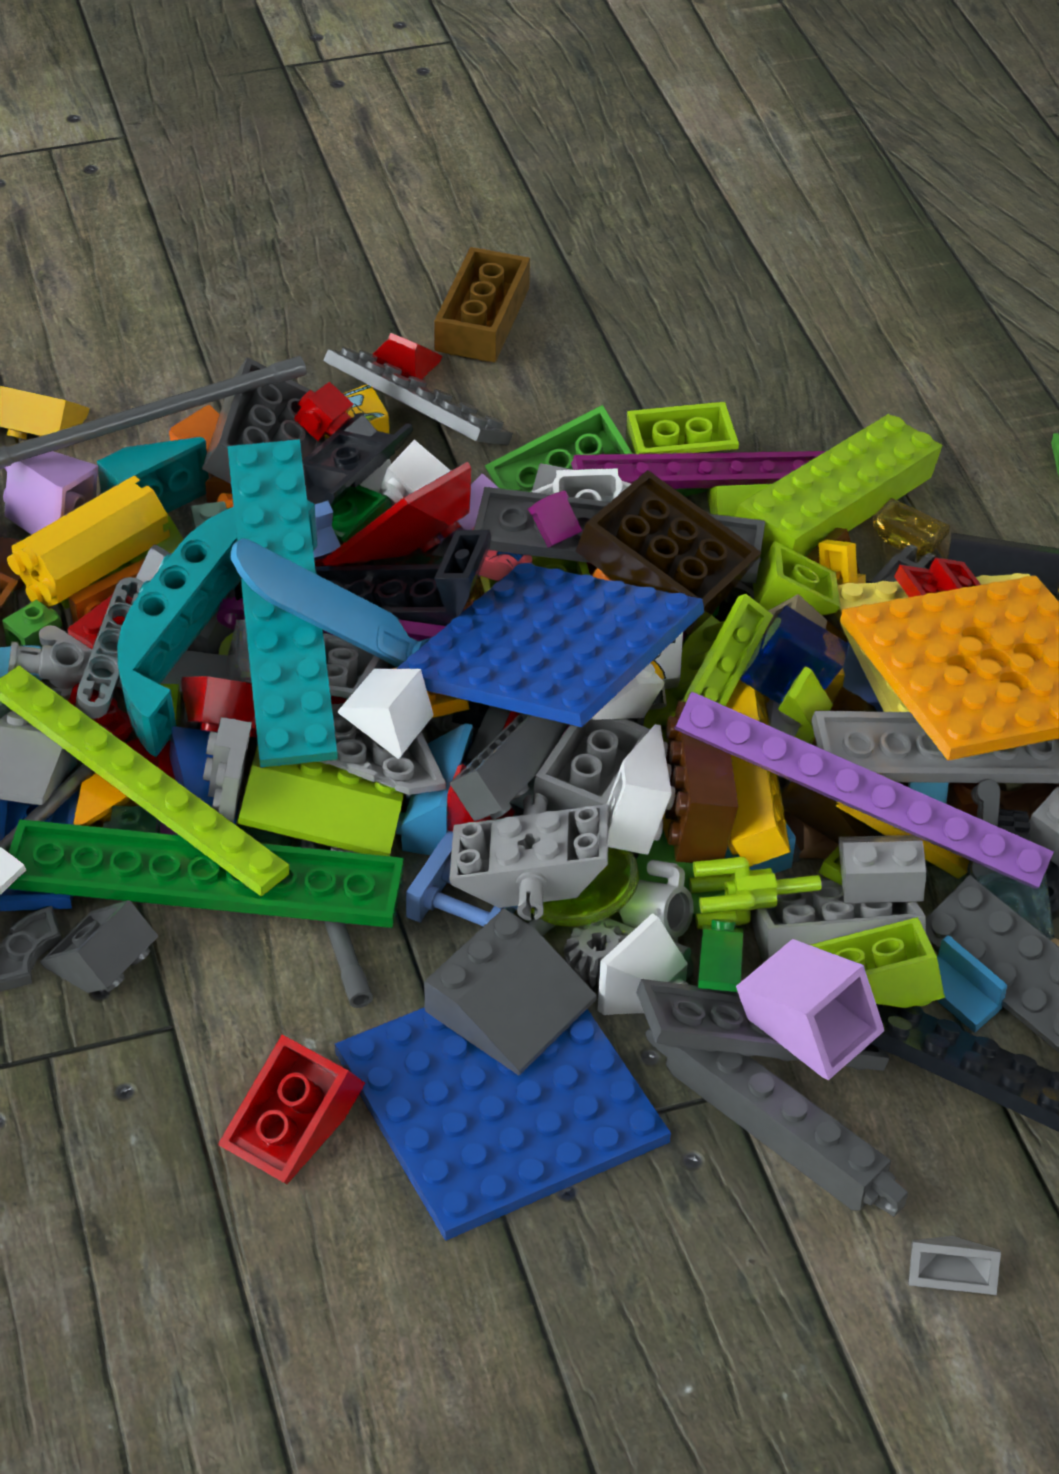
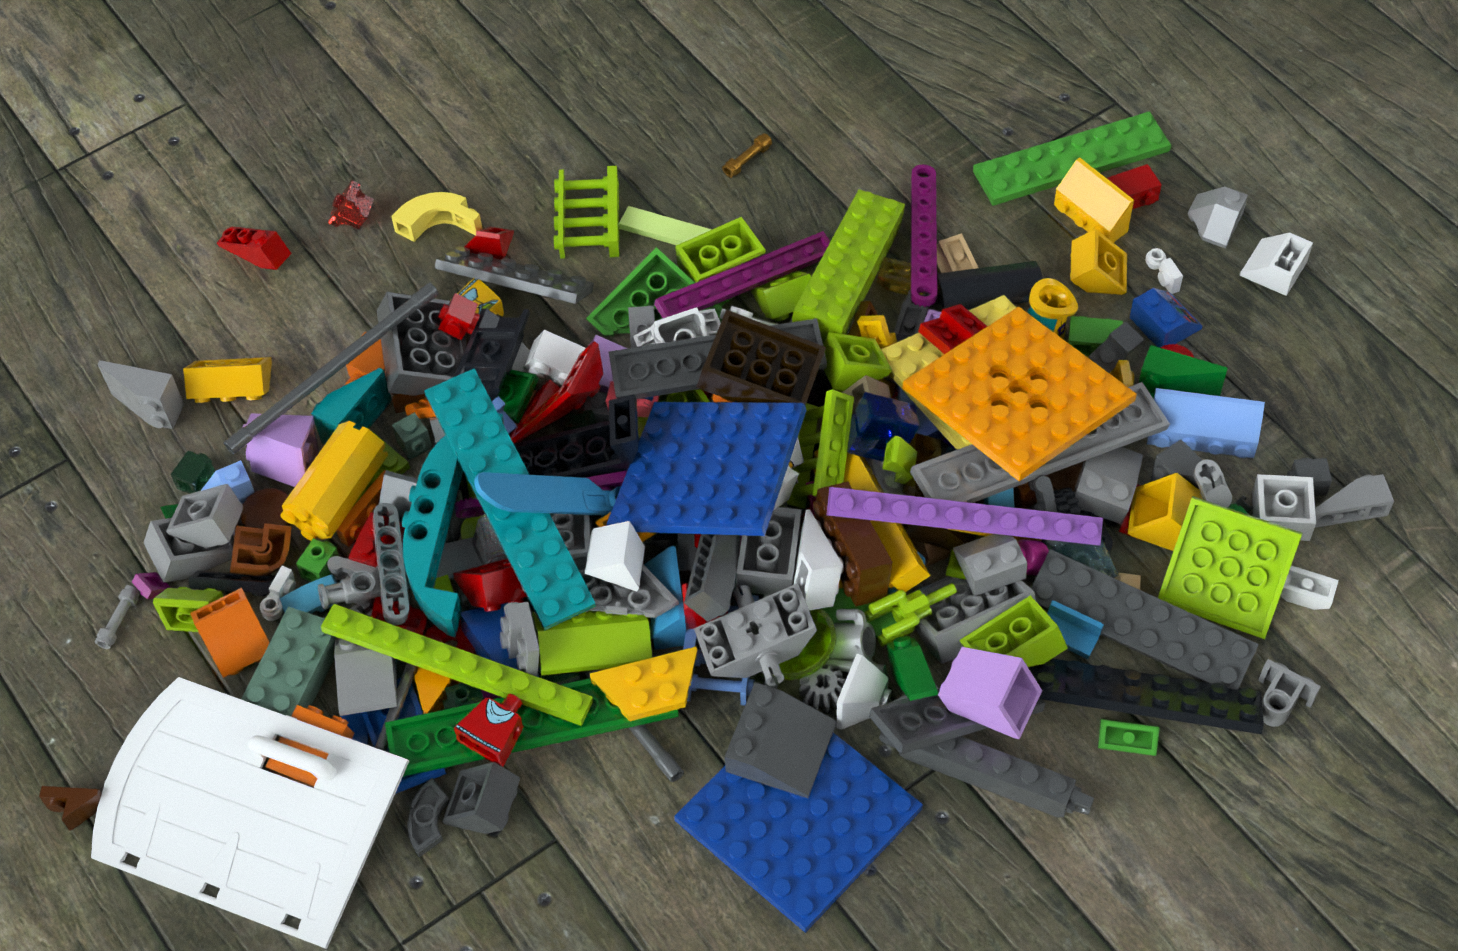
camera: 15 degrees left, 10 degrees up
red slope [218,1034,365,1184] -> none
pearl gold brick [434,247,530,363] -> none
magenta tile [527,491,582,548] -> none
light grey slope [908,1236,1001,1295] -> none
none -> red slope [217,227,292,270]
none -> clear red brick [328,180,374,229]
none -> light yellow arch [391,192,483,242]
none -> red torso [454,693,523,767]
none -> lime fence [554,166,620,259]
none -> yellow wing [590,647,698,721]
none -> yellowish green tile [619,206,712,245]
none -> pearl gold bar [722,133,772,178]
none -> magenta plate [911,165,937,307]
none -> tan plate [937,233,978,273]
none -> dark pink head [1017,539,1049,576]
none -> bright green slope [1098,718,1160,756]

